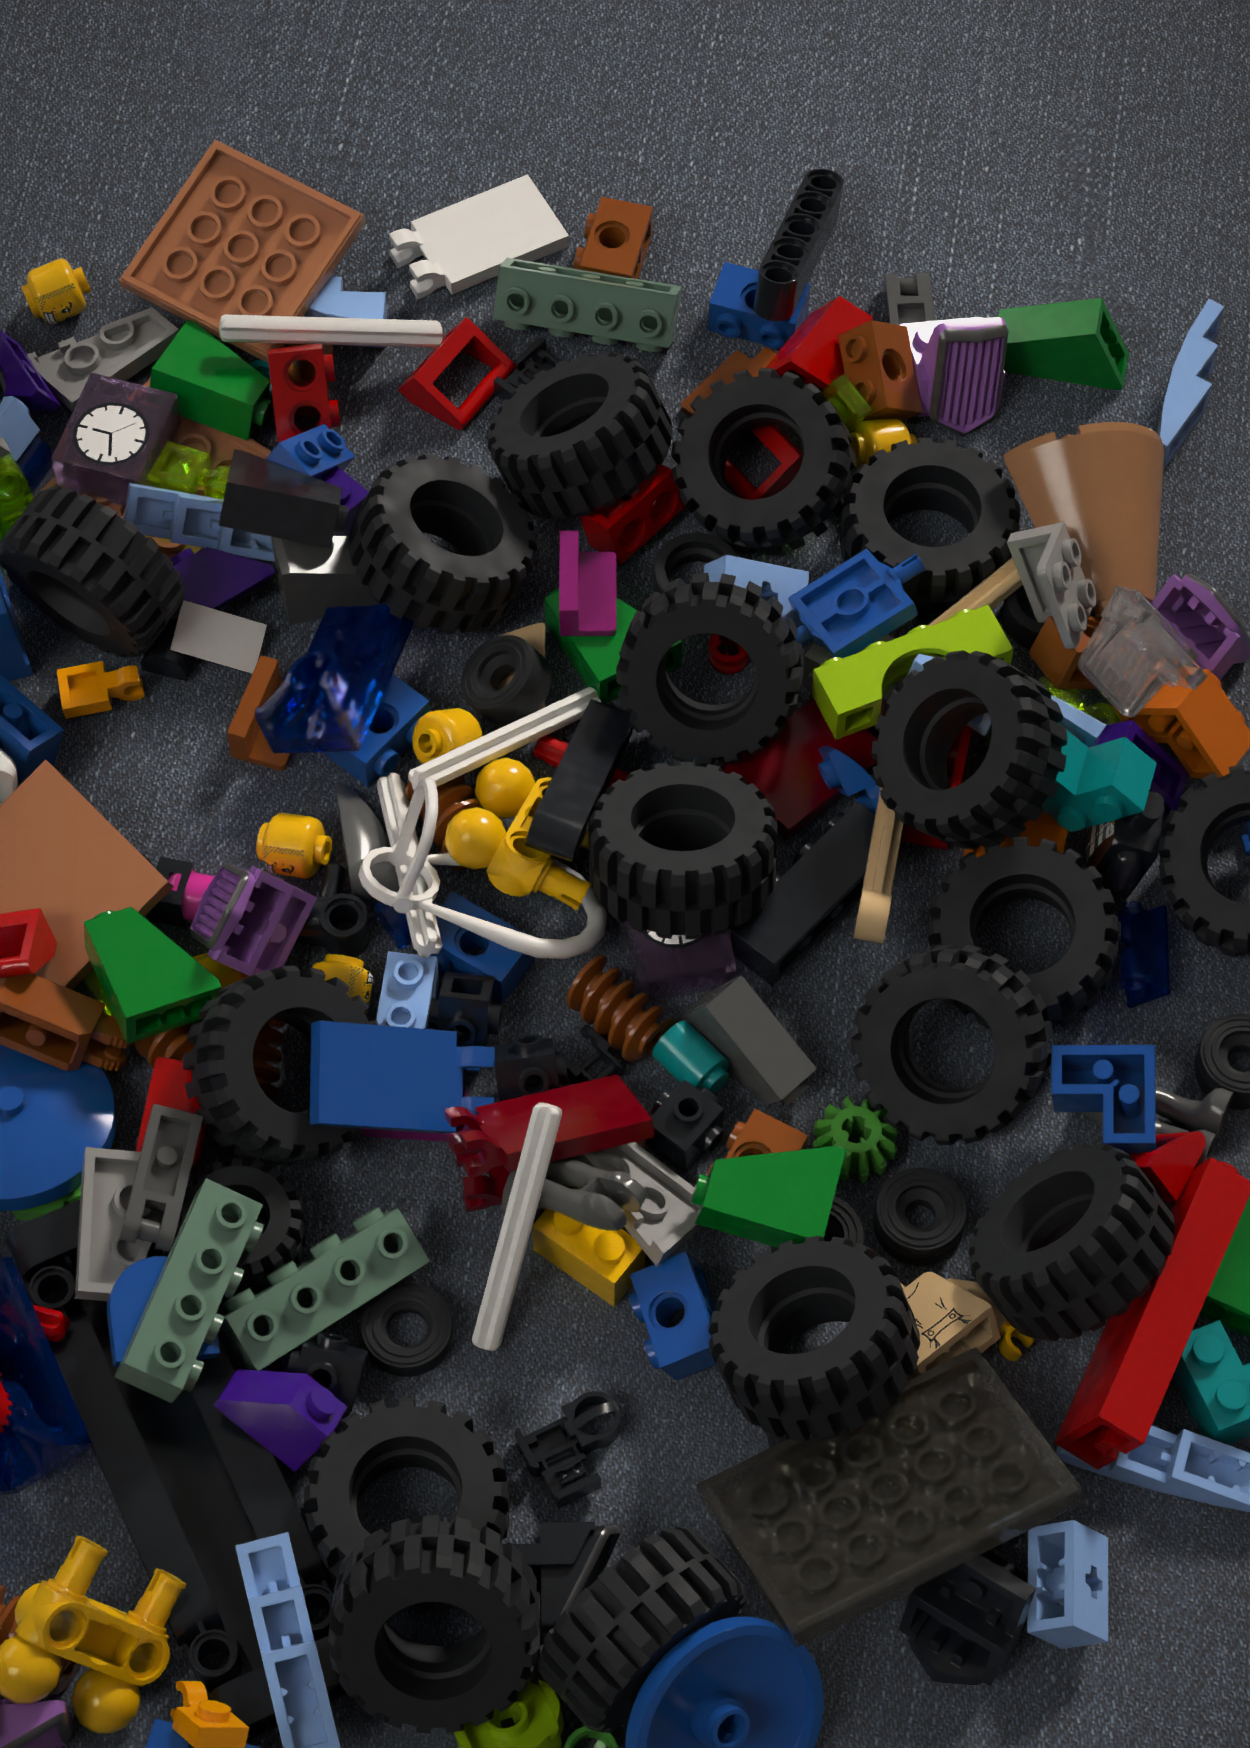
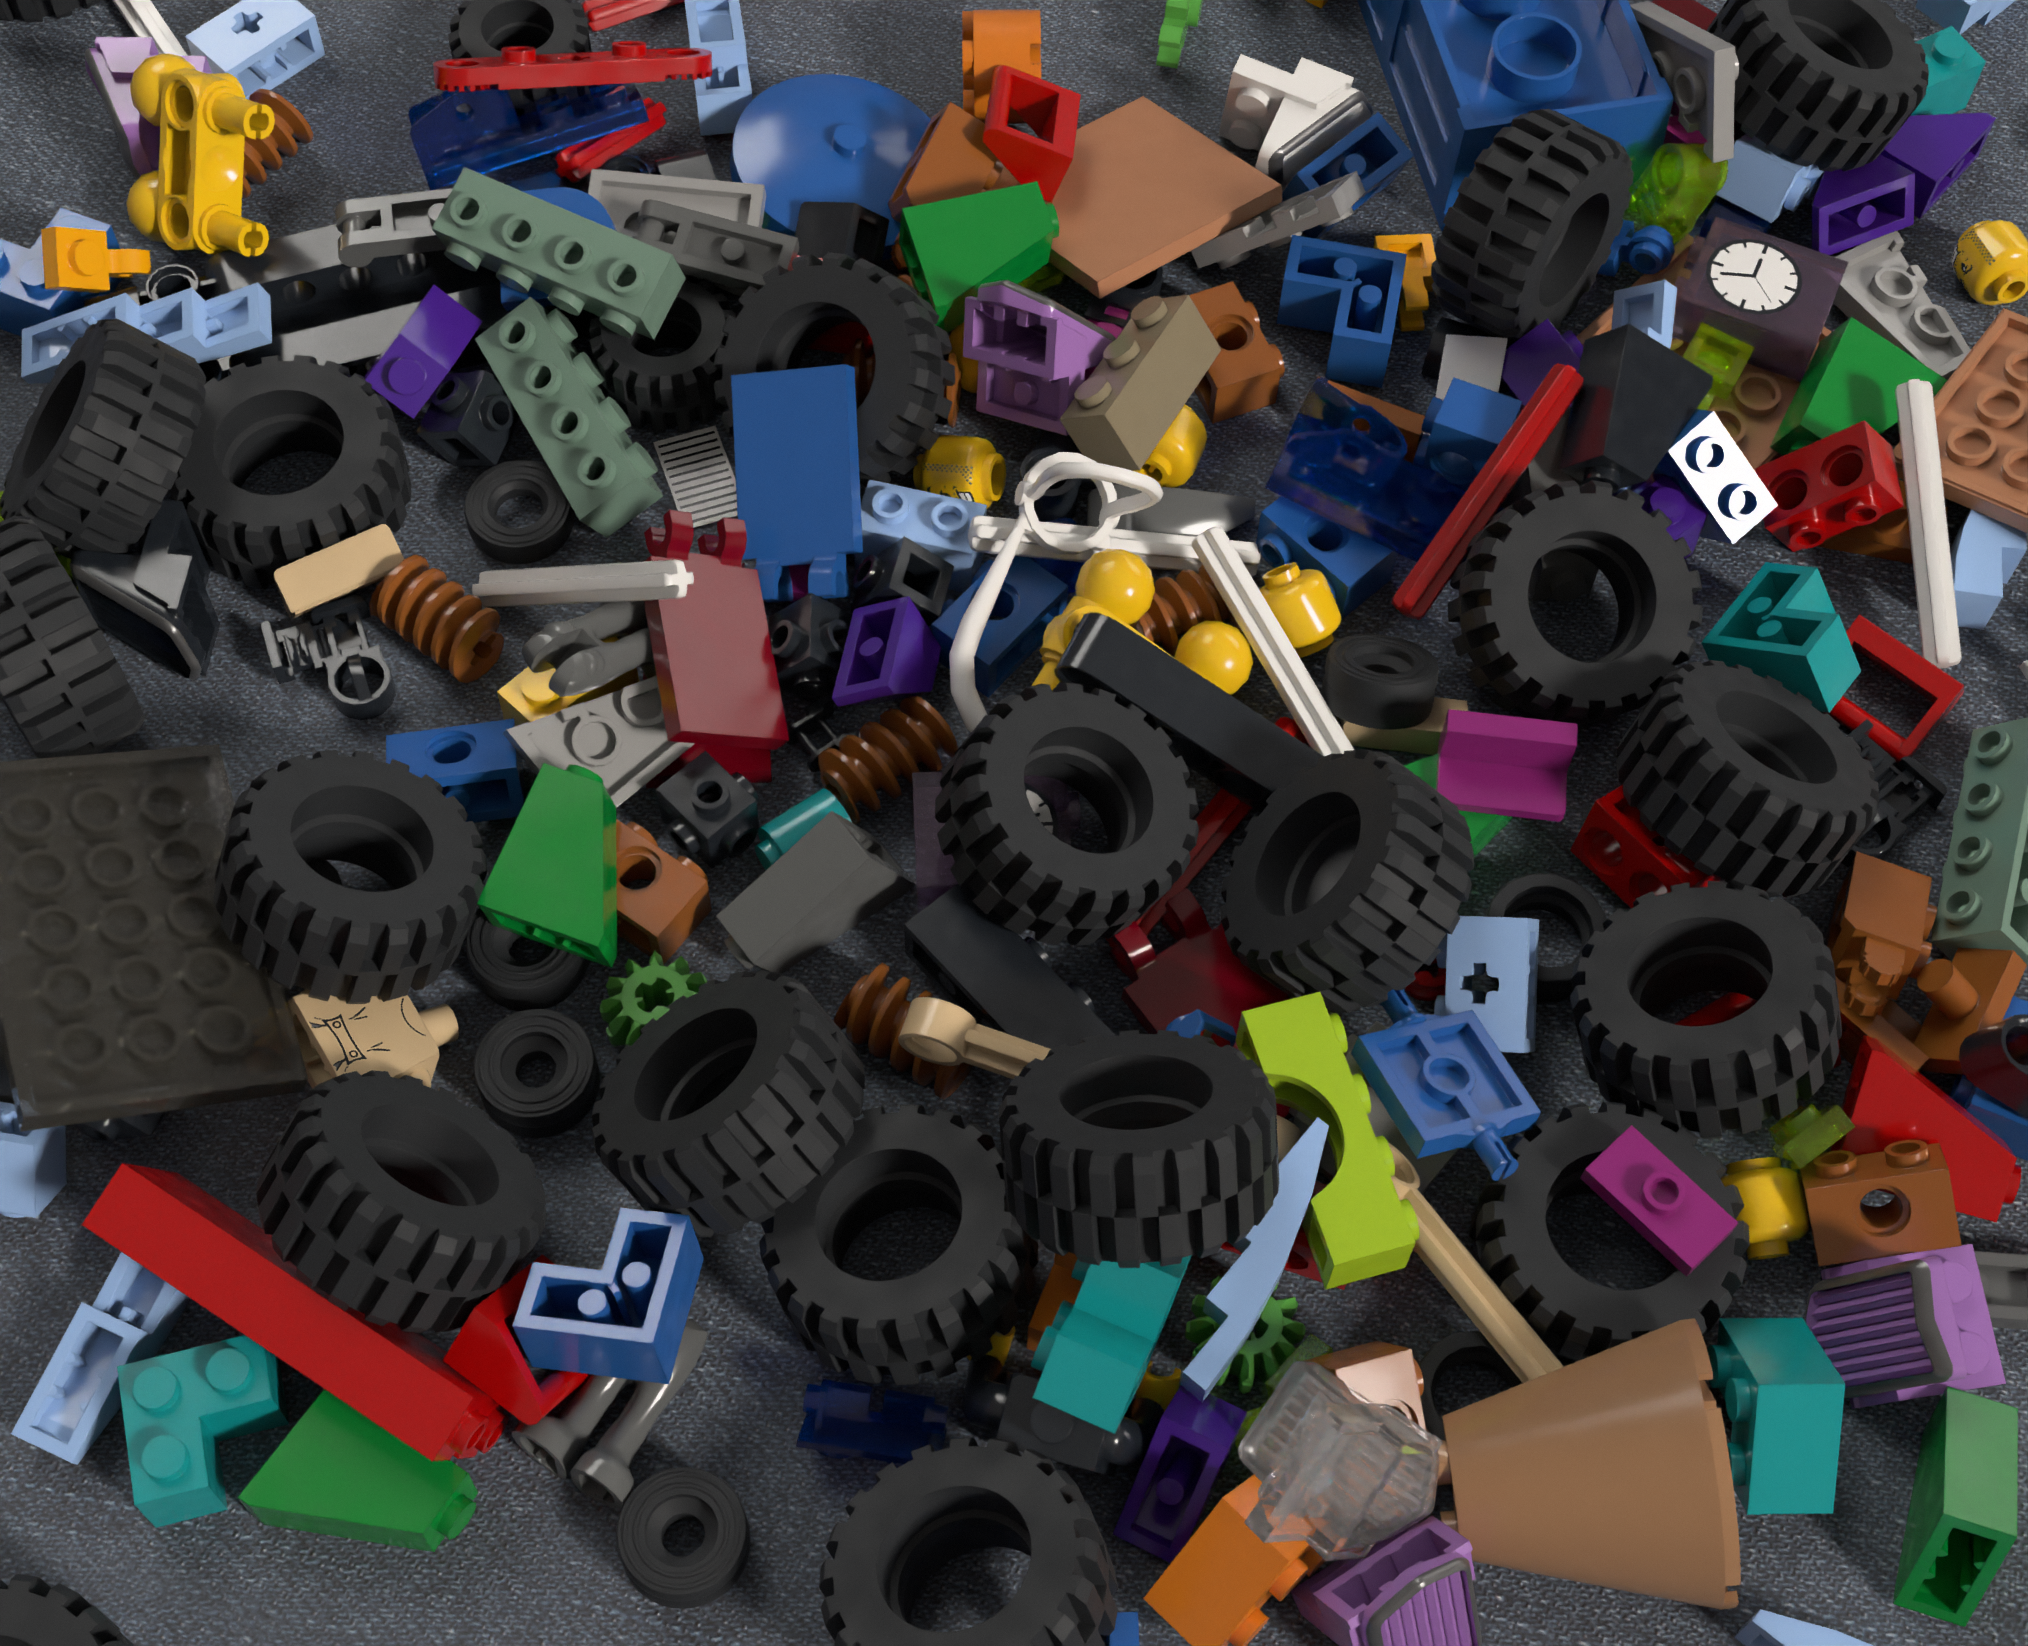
camera: 95 degrees right, 0 degrees up
light grey bracket [1007,522,1096,649] -> none
none -> tan slope [274,524,405,619]
none -> dark grey plate [335,188,453,267]
none -> dark orange piece [369,555,504,683]
none -> white sticker [653,426,737,528]
none -> black panel [795,202,890,268]
none -> dark purple slope [832,596,941,707]
none -> dark orange piece [834,963,977,1100]
none -> dark tan brick [1059,295,1221,471]
none -> dark orange brick [1189,281,1285,424]
none -> light grey wing [1191,171,1366,269]
none -> blue brick [1277,235,1407,388]
none -> red axle [1392,363,1584,620]
none -> blue brick [1412,377,1522,506]
none -> magenta plate [1580,1125,1738,1277]
none -> teal brick [1701,562,1861,713]
none -> teal brick [1707,1317,1845,1515]
none -> dark orange hinge [1825,851,1937,1018]
none -> dark orange tile [1914,948,2027,1075]

